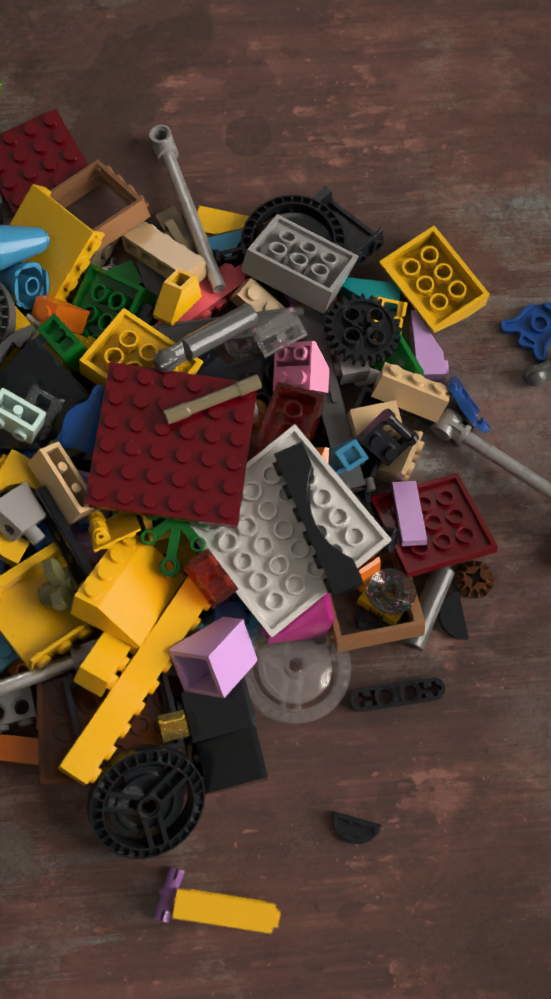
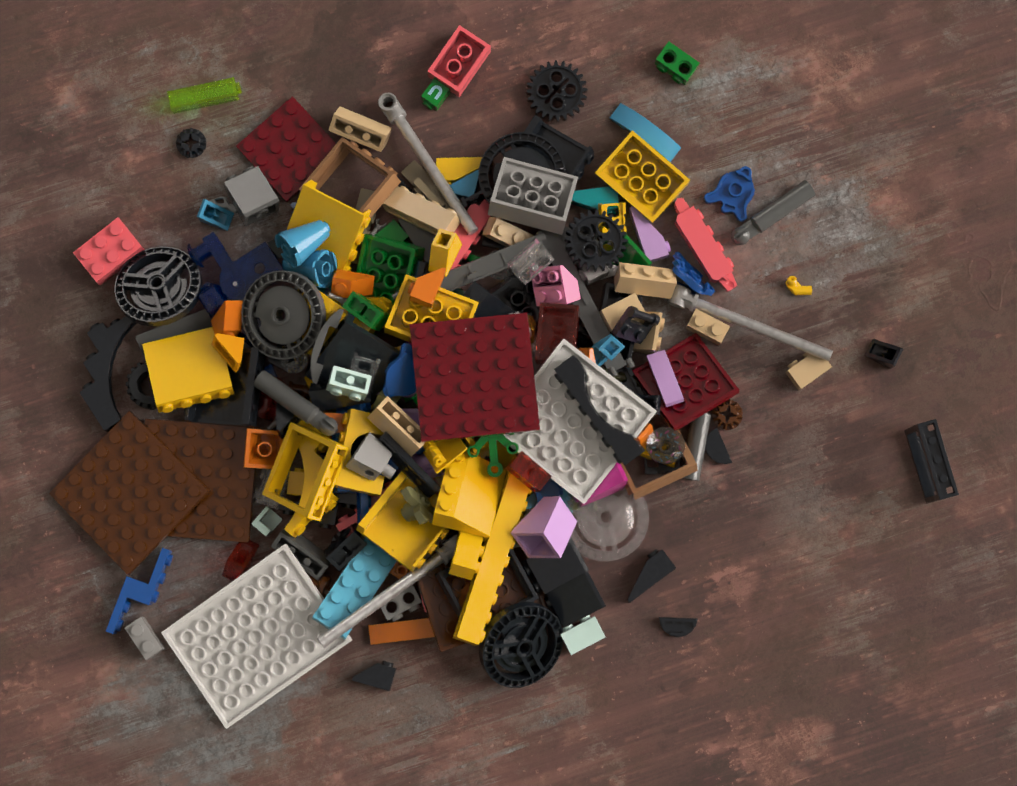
camera: 10 degrees left, 10 degrees up
dark grey piece [153,303,258,373] -> none
medium lavender pin [153,866,185,923] -> none
clear yellow brick [158,710,189,743] -> none
dark tan piece [163,374,262,425] -> none
yellow window [172,888,280,934] -> none
black beam [349,677,445,712] -> none
none -> tan brick [328,107,392,152]
none -> orange slope [407,268,446,309]
none -> green brick [421,78,450,111]
none -> coral brick [427,25,491,97]
none -> black gear [526,60,588,123]
none -> light aqua brick [560,615,605,655]
none -> dark azure slope [609,103,681,162]
none -> black slope [627,549,676,603]
none -> green brick [655,42,700,85]
none -> coral hinge [673,197,737,292]
none -> tan brick [686,309,730,346]

